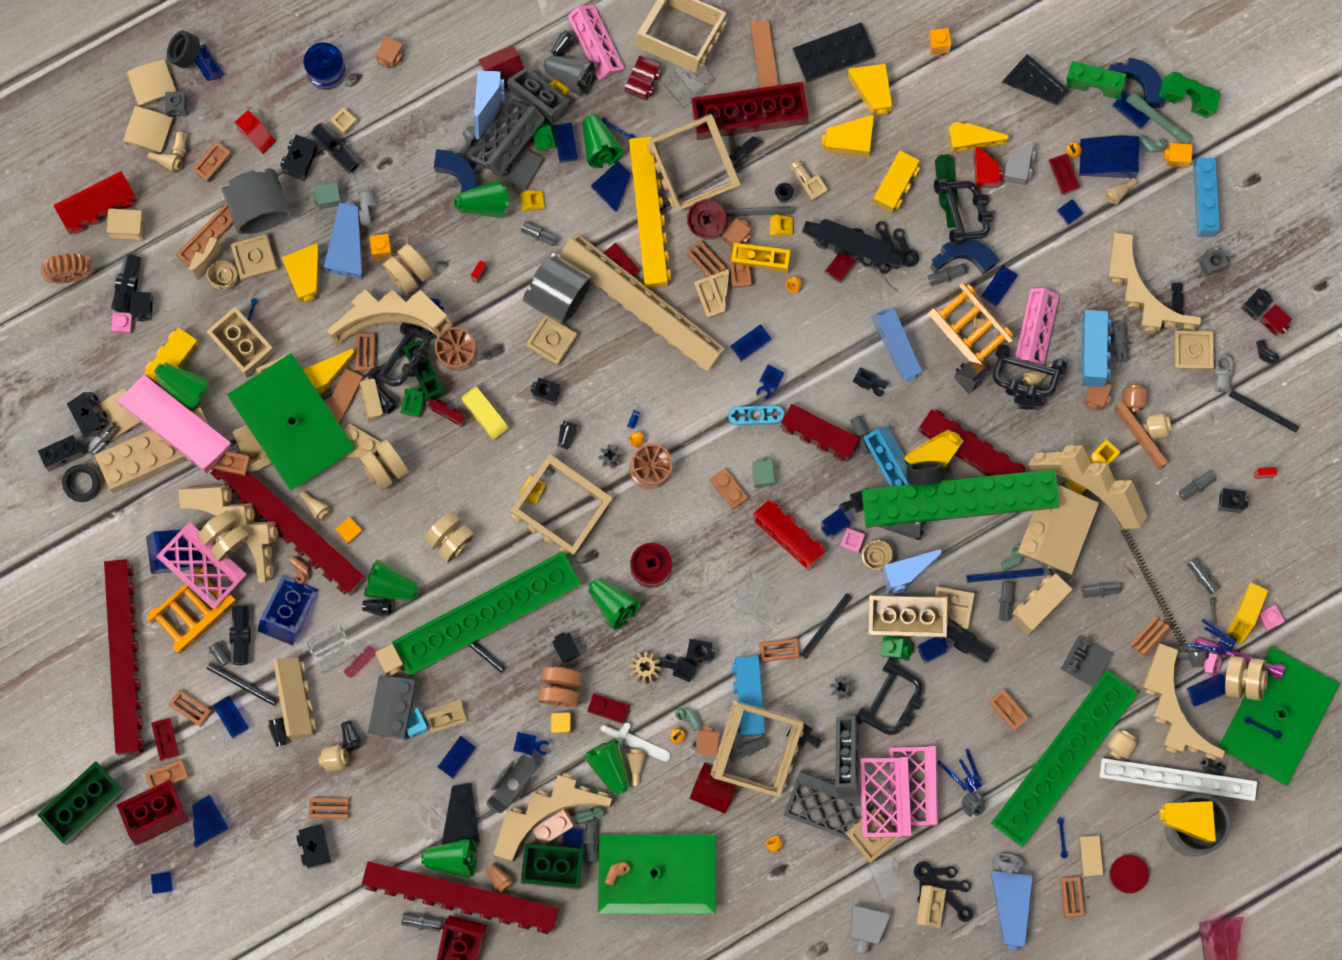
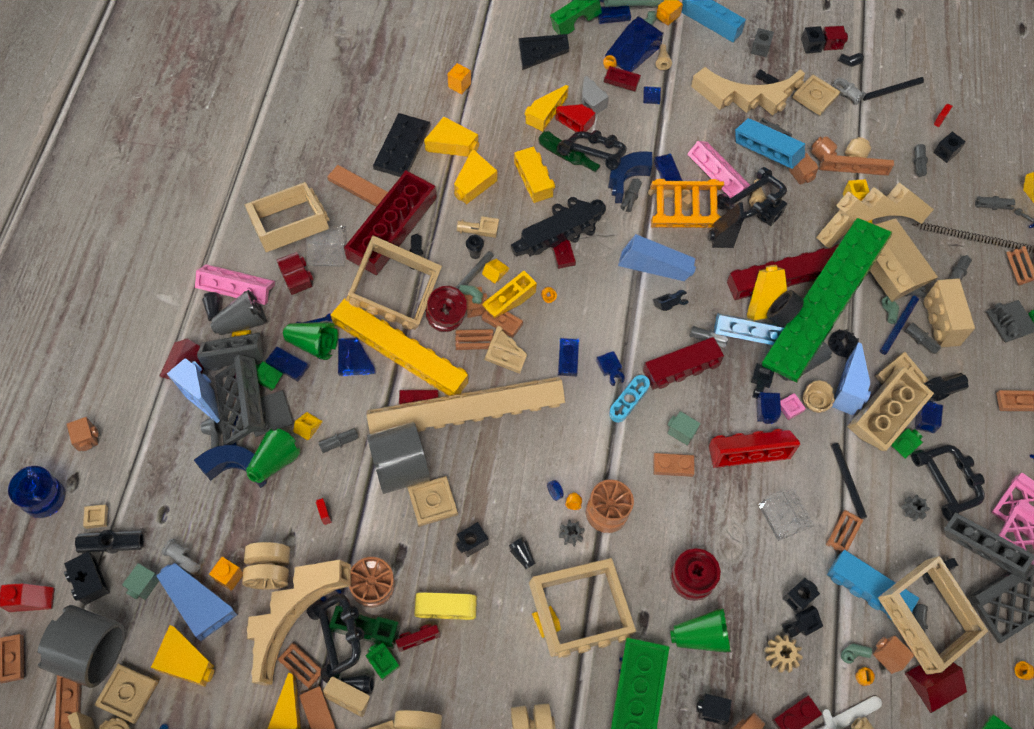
camera: 50 degrees left, 15 degrees down
none -> sand green arm [459,284,484,304]
none -> black gear [829,329,859,357]

